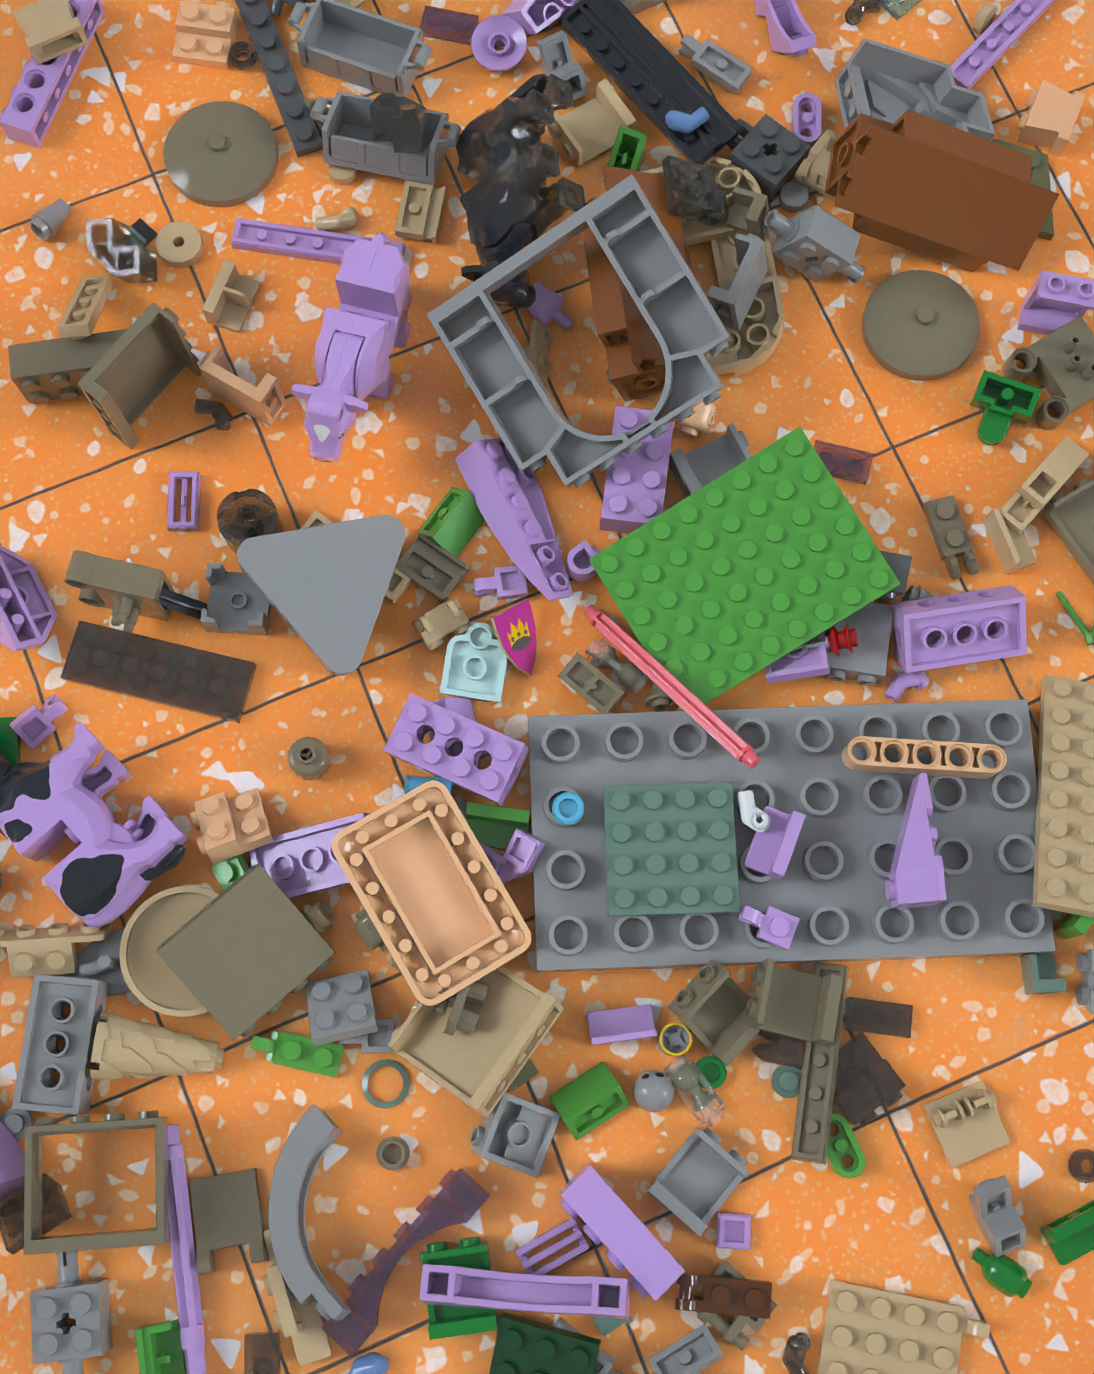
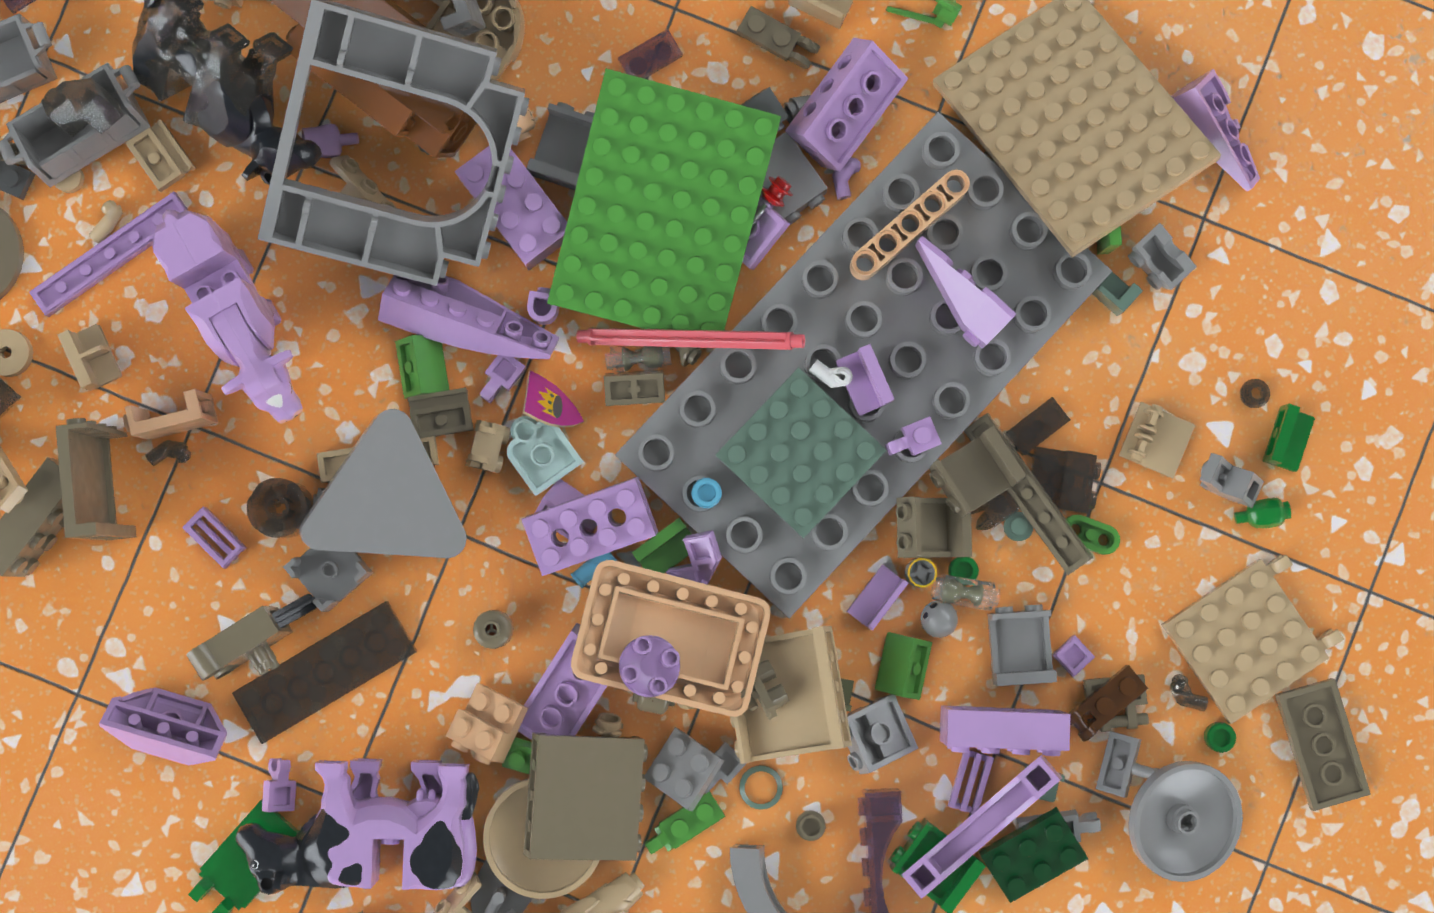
camera: 45 degrees left, 10 degrees up
none -> lavender dish [619,635,680,697]

